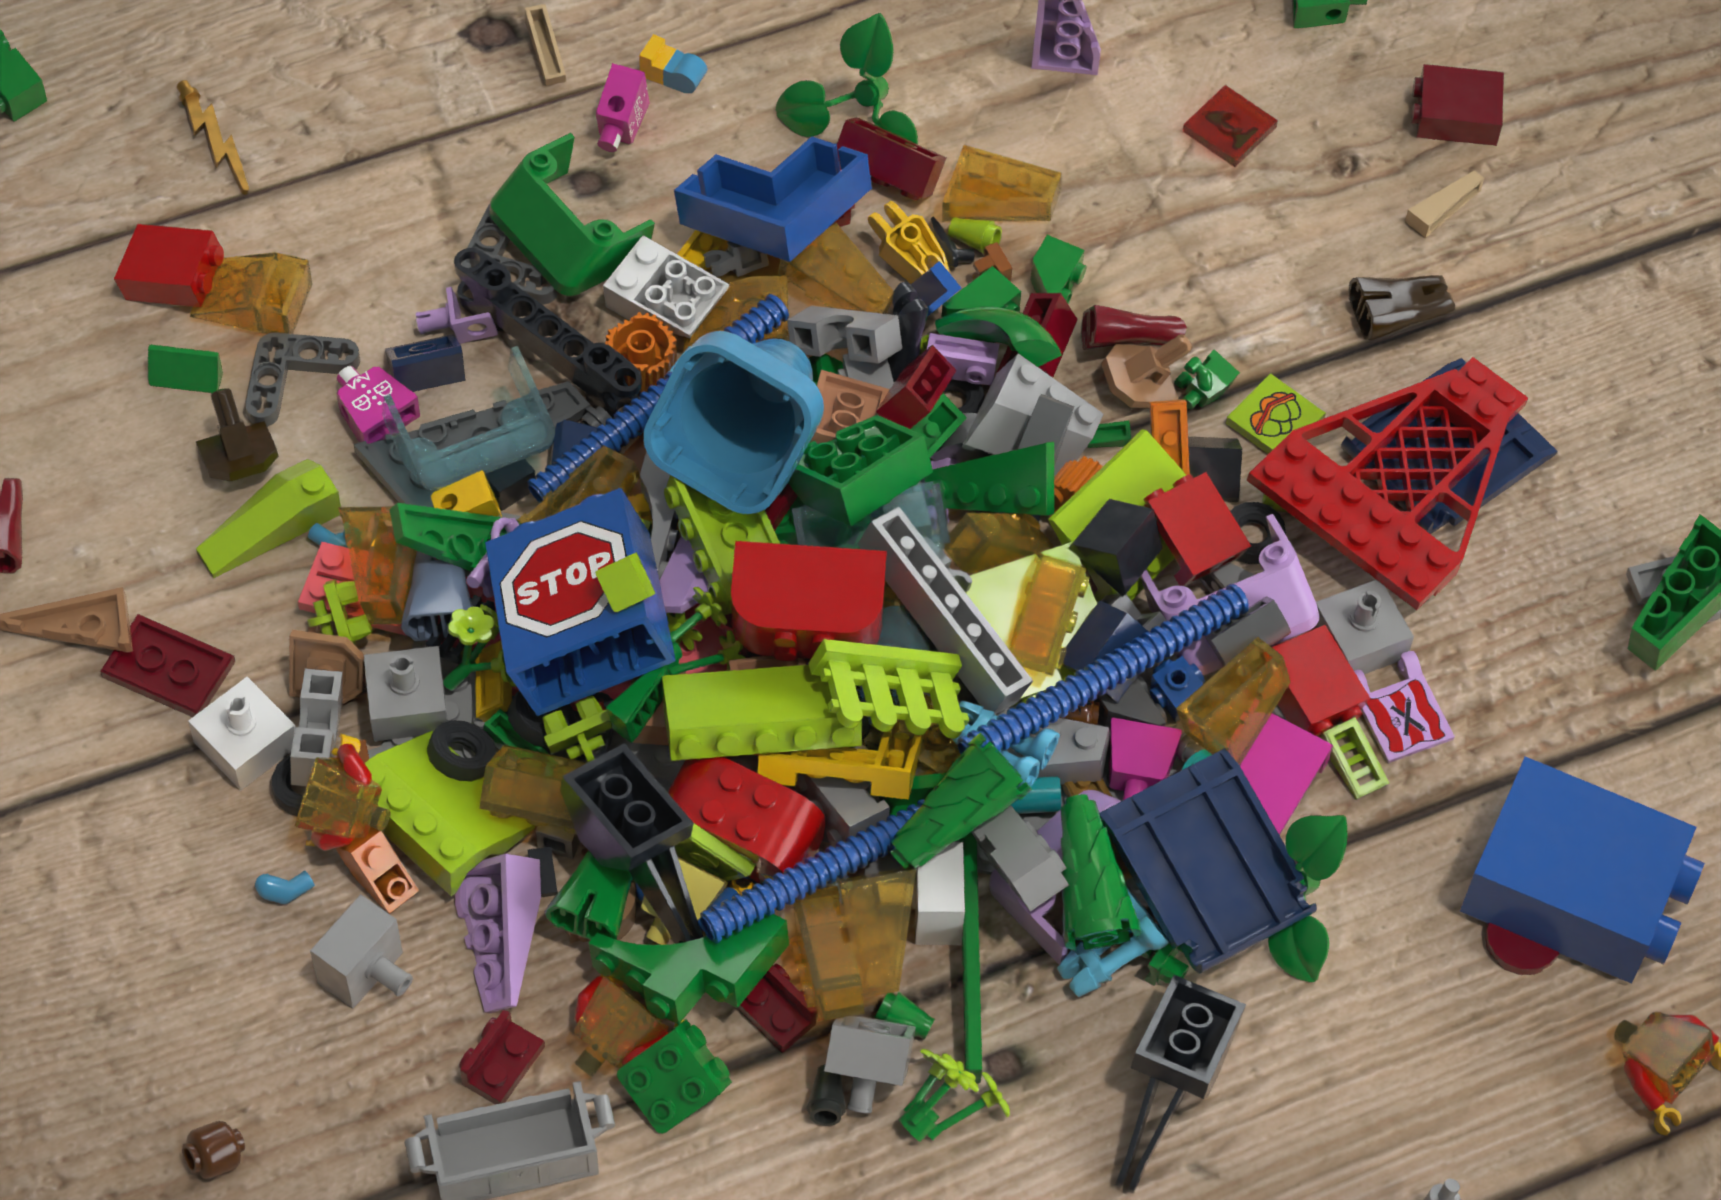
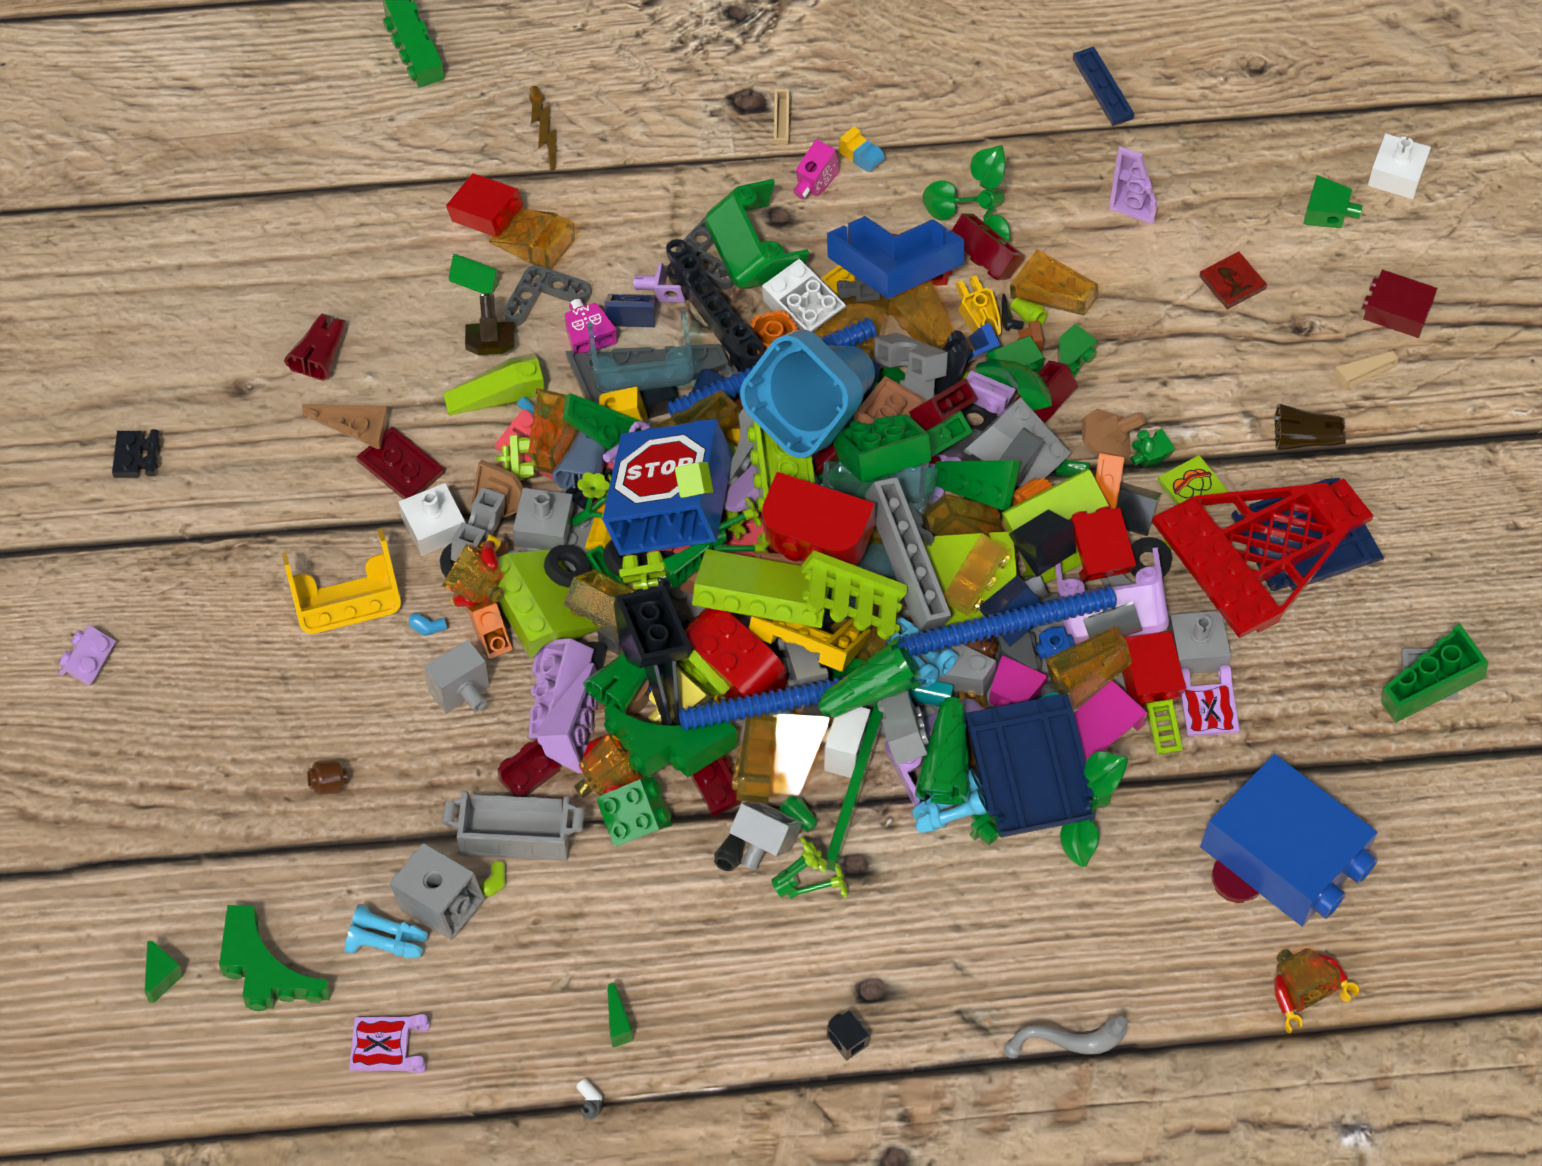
camera: 20 degrees right, 0 degrees up
dark red piece [1081,305,1187,350] -> none
black slope [1115,975,1246,1194] -> none
none -> yellow windscreen [281,528,401,634]
none -> lavender wedge [537,663,598,773]

